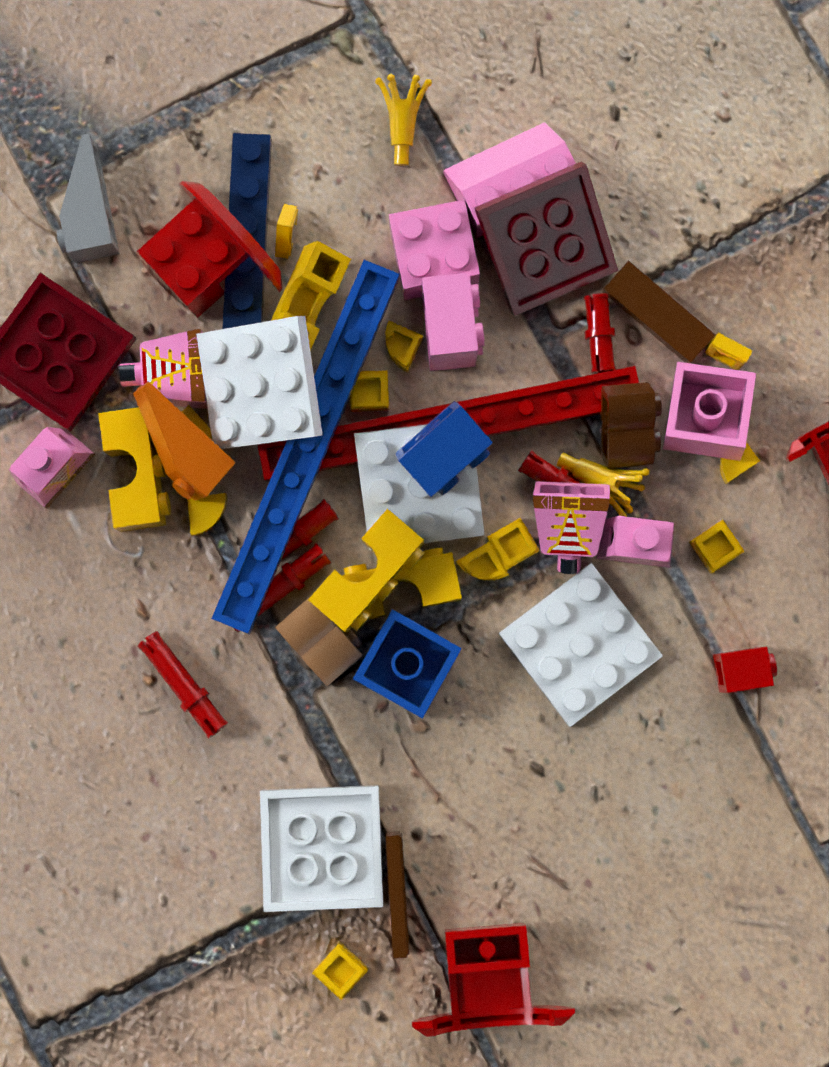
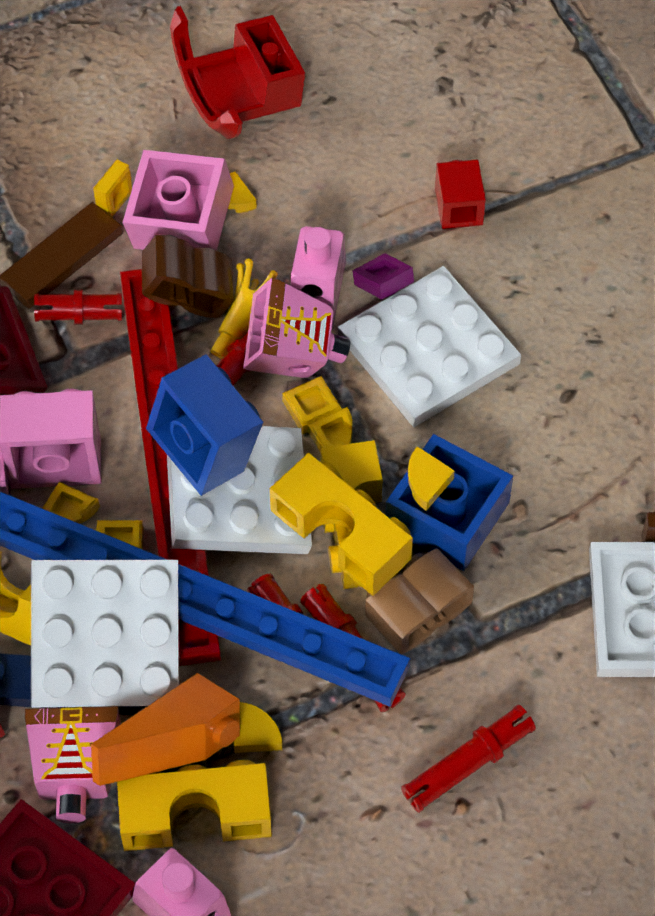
camera: 90 degrees left, 25 degrees down
yellow tile [689,520,745,574] -> none
none -> magenta plate [352,253,414,300]
none -> yellow tile [408,446,455,511]

